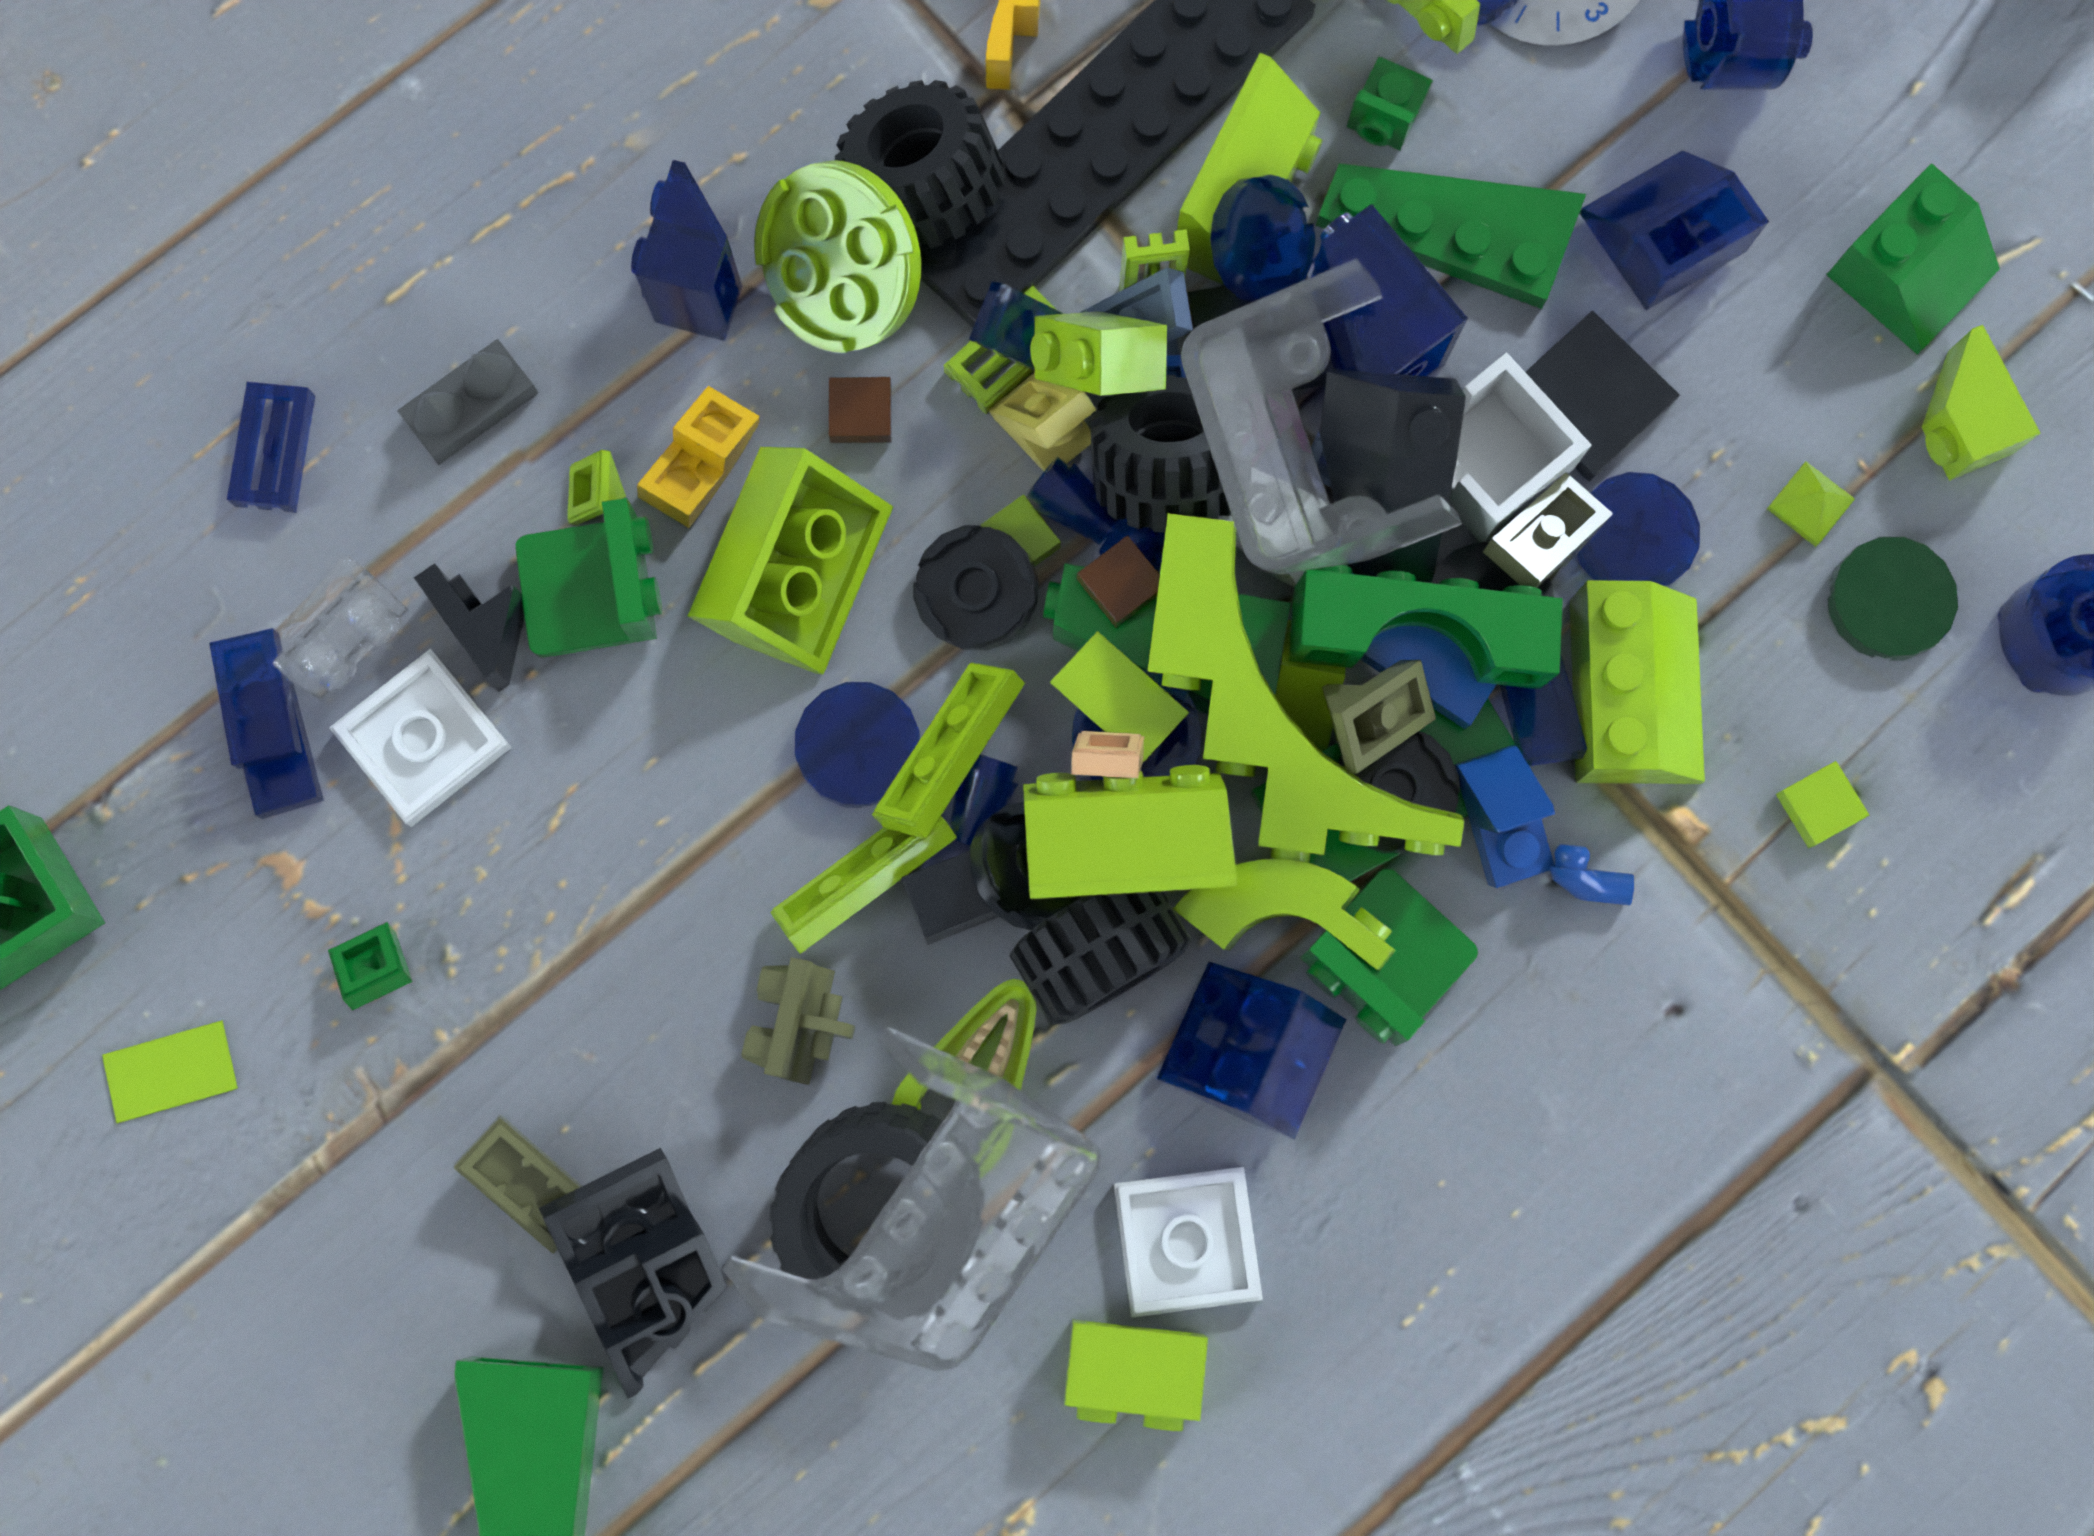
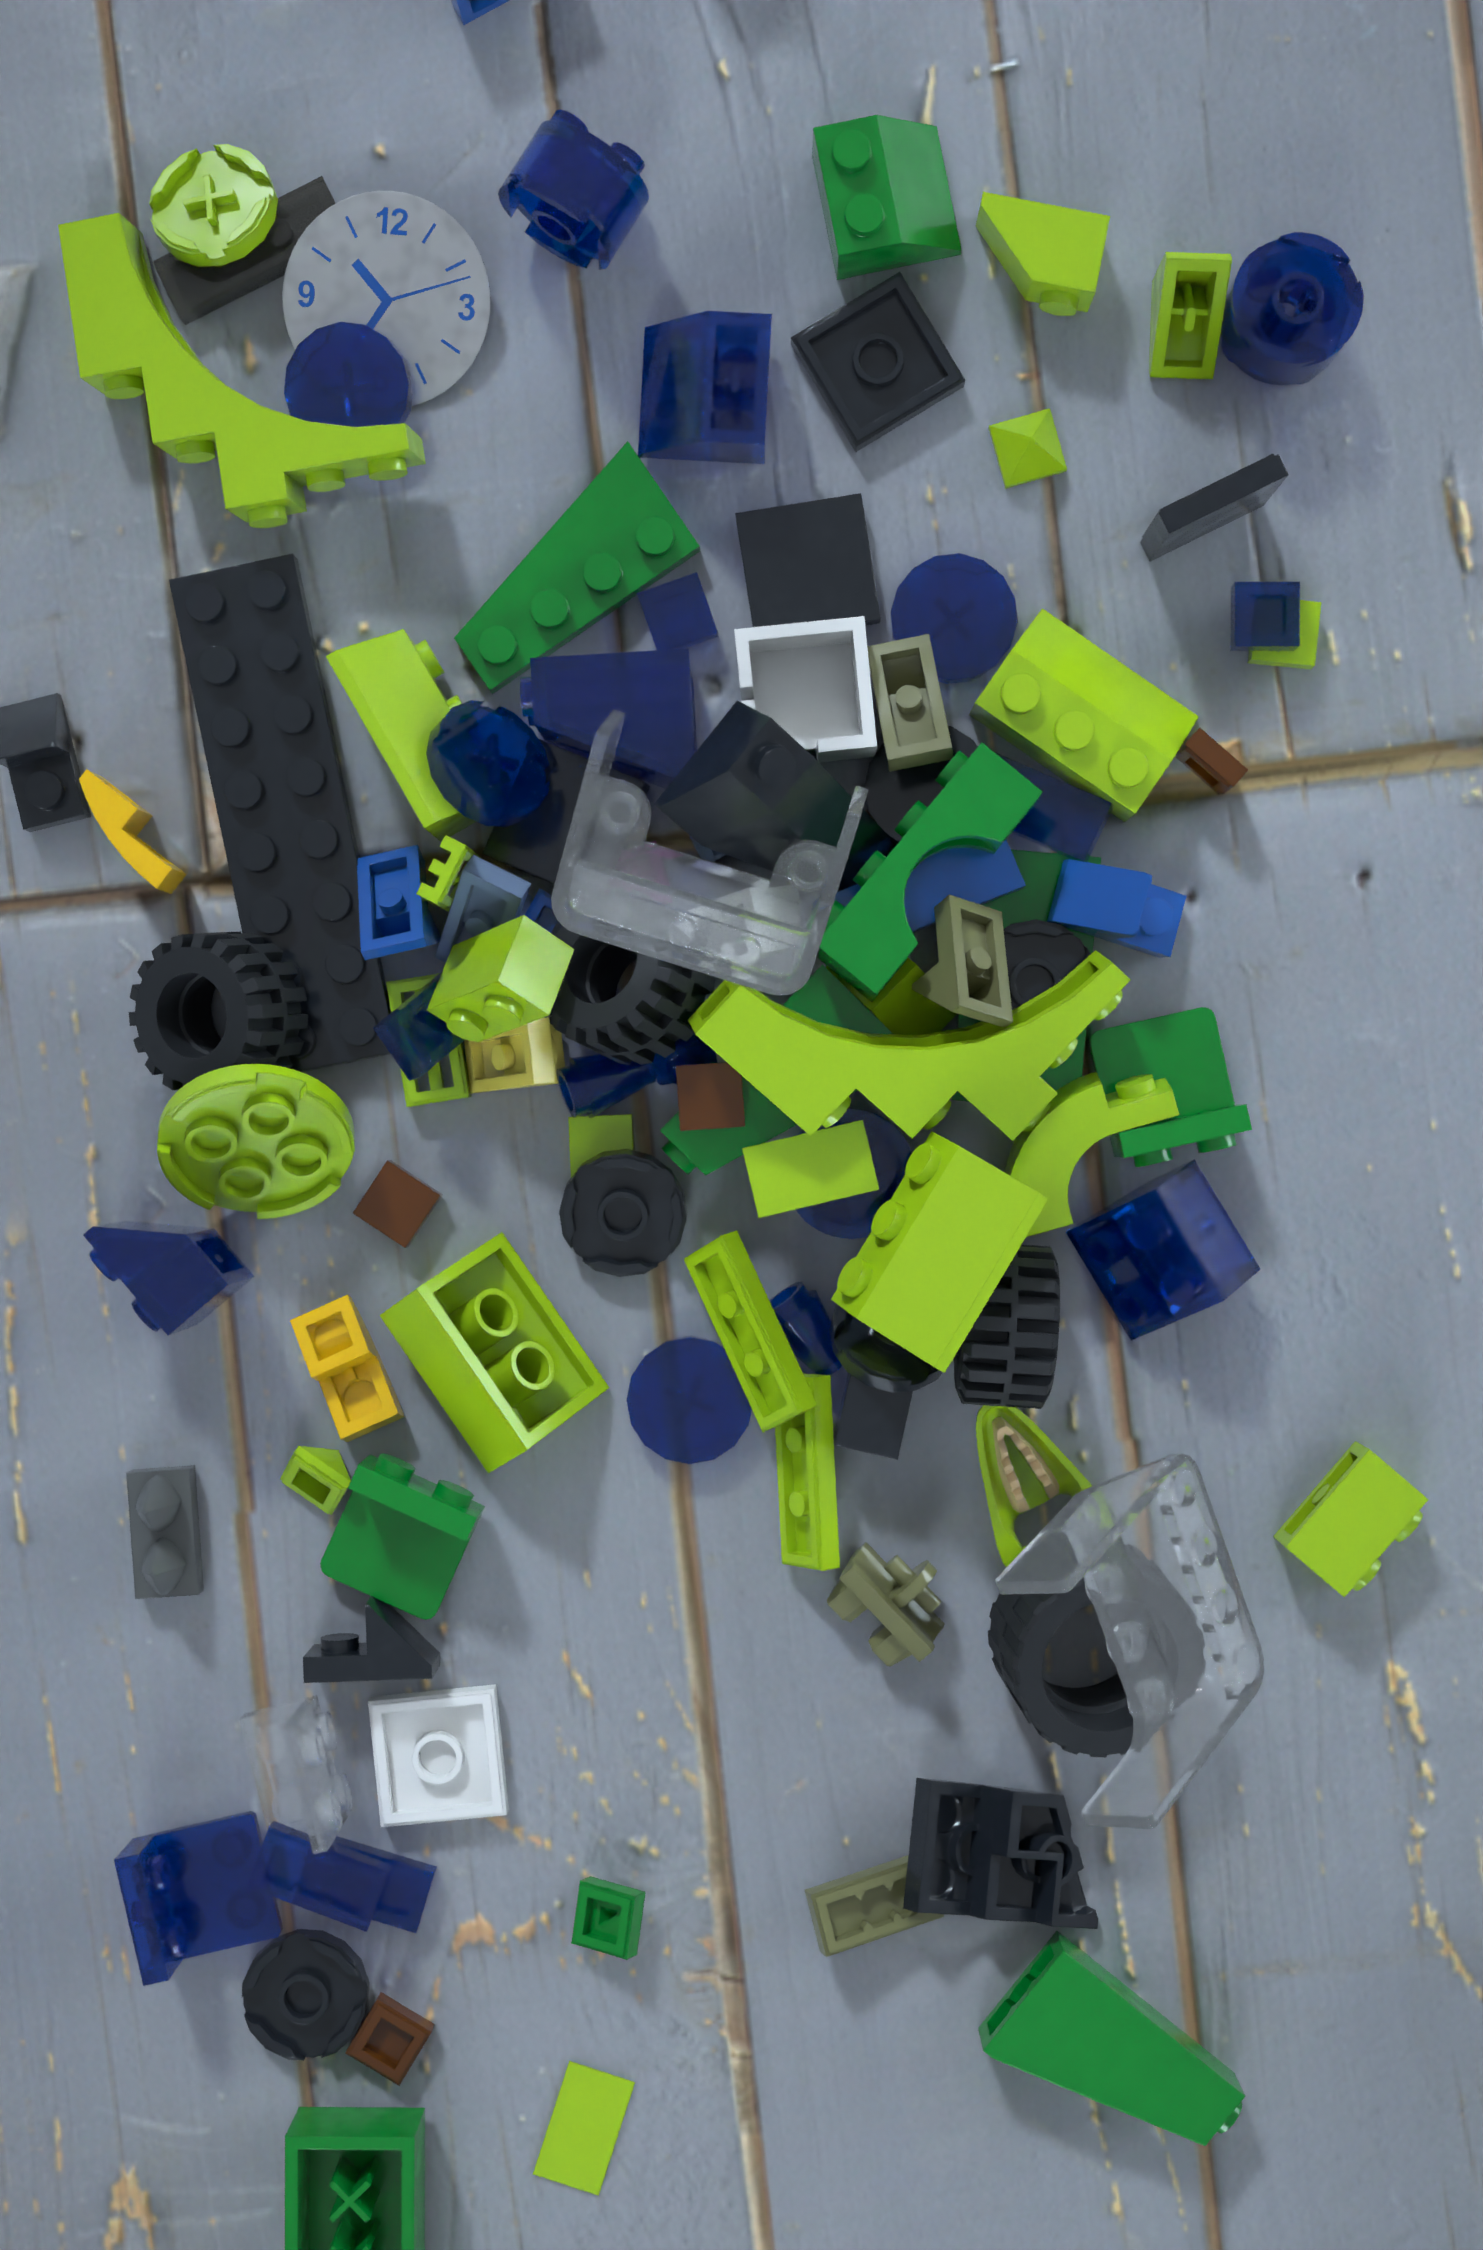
camera: 55 degrees left, 10 degrees up
clear blue tile [227,382,316,513] -> none
light nougat tile [1071,731,1144,778] -> none
white tile [1113,1167,1263,1317] -> none
green bracket [1346,56,1433,151] -> none
blue arm [1550,844,1634,905] -> none
dark green tile [1827,537,1958,661] -> none
none -> clear blue bracket [114,1811,283,1986]
none -> black tile [242,1929,370,2061]
none -> reddish brown tile [345,1992,435,2086]
none -> blue slope [357,845,441,960]
none -> clear blue tile [637,572,719,658]
none -> black tile [791,272,966,452]
none -> black tile [1140,454,1289,561]
none -> lime slope [1149,252,1232,379]
none -> reddish brown tile [1176,727,1248,795]
none -> clear blue tile [1230,582,1300,651]

